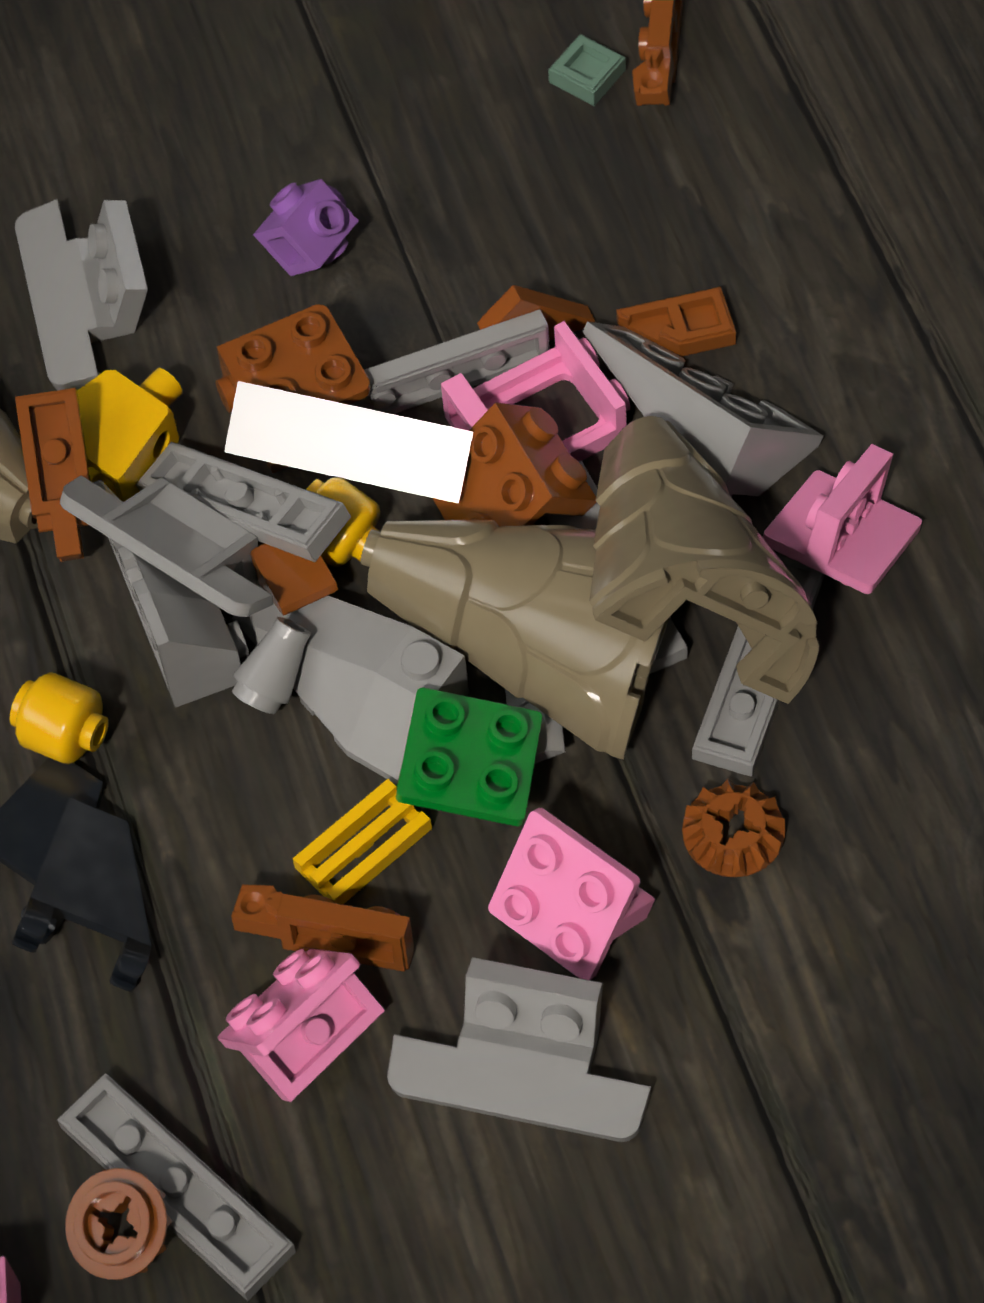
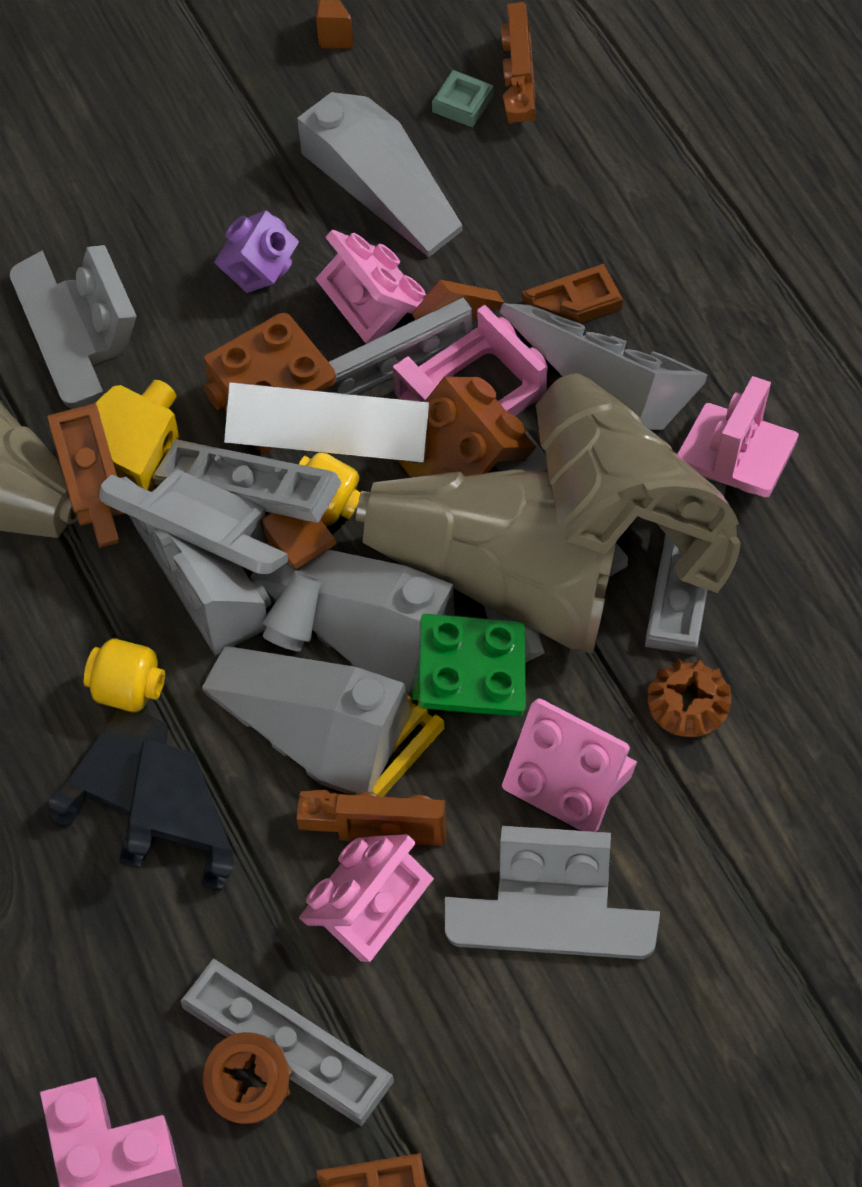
camera: 10 degrees left, 0 degrees up
none -> light grey wedge [202,646,411,795]
none -> light grey wedge [297,92,463,257]
none -> bright pink bracket [316,230,426,344]

